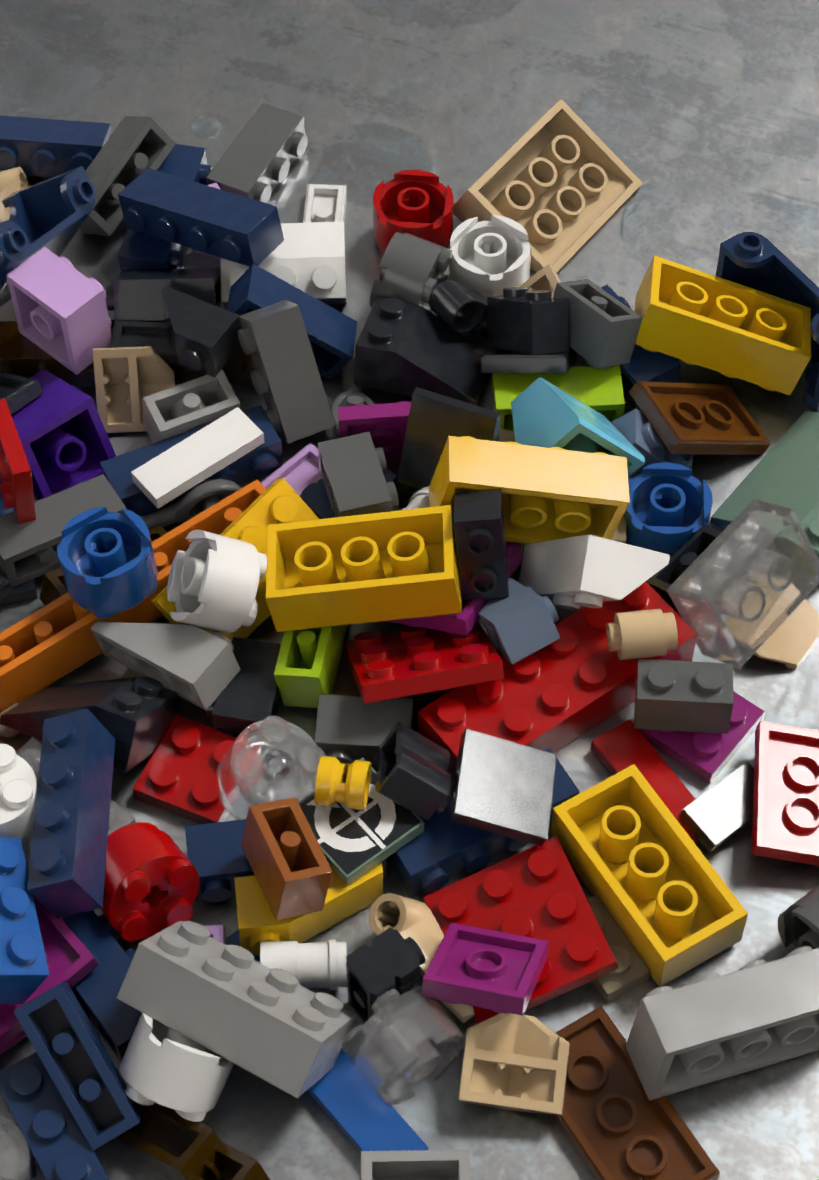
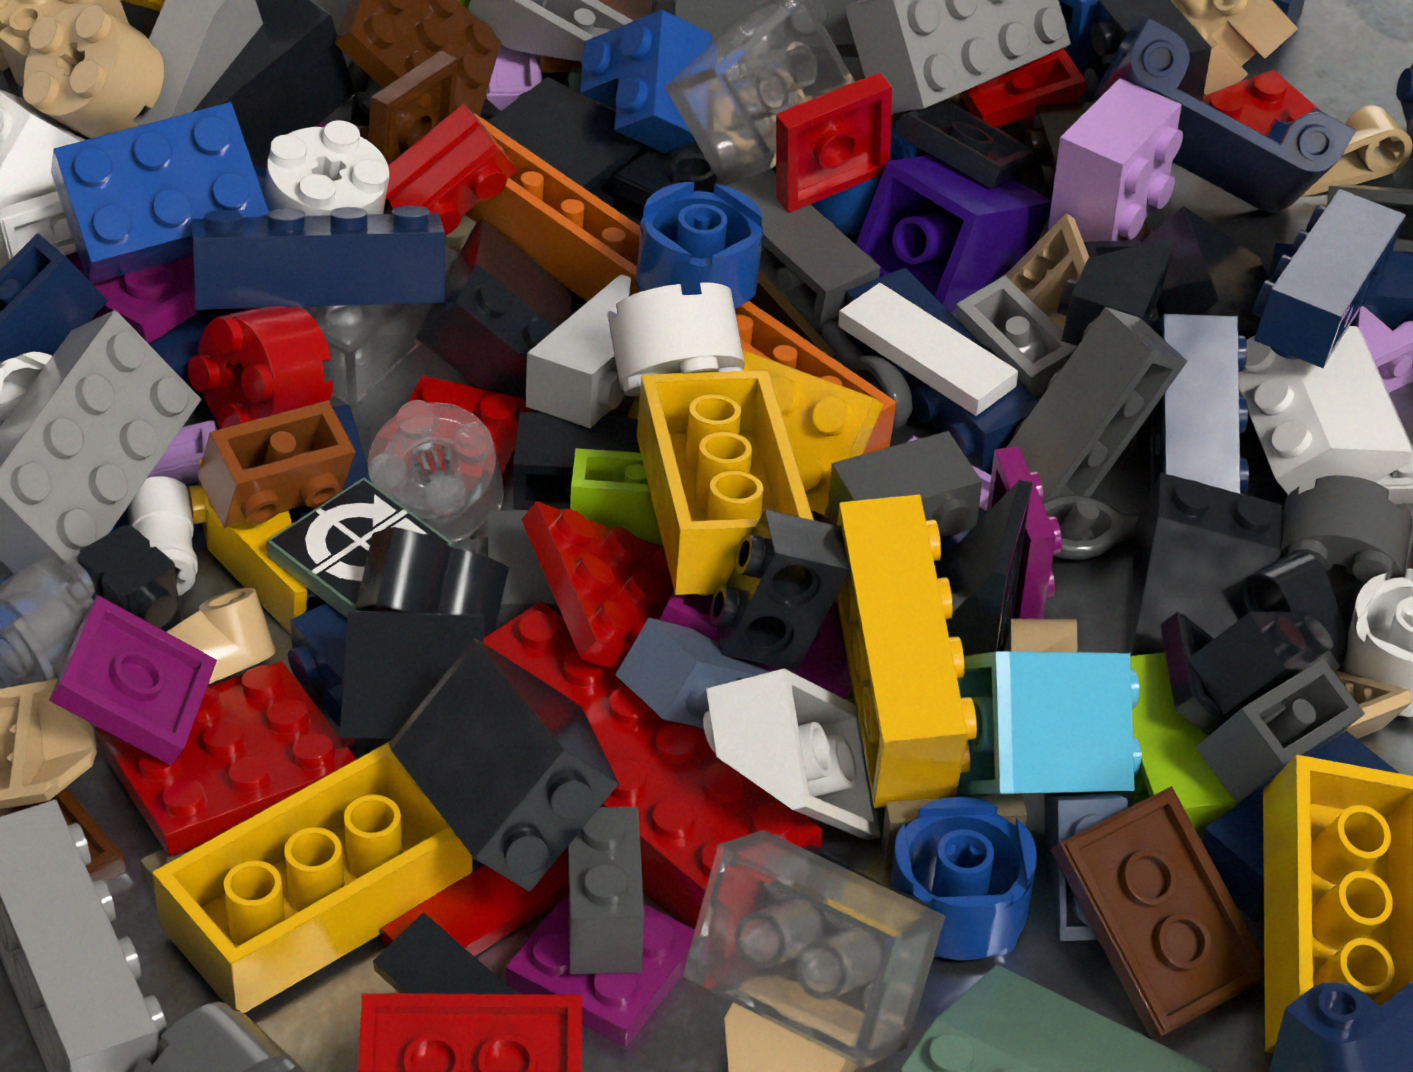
camera: 80 degrees right, 10 degrees down
yellow wheel [314,756,371,811] -> none
tan brick [606,609,678,660] -> none
none -> black slope [389,637,619,892]

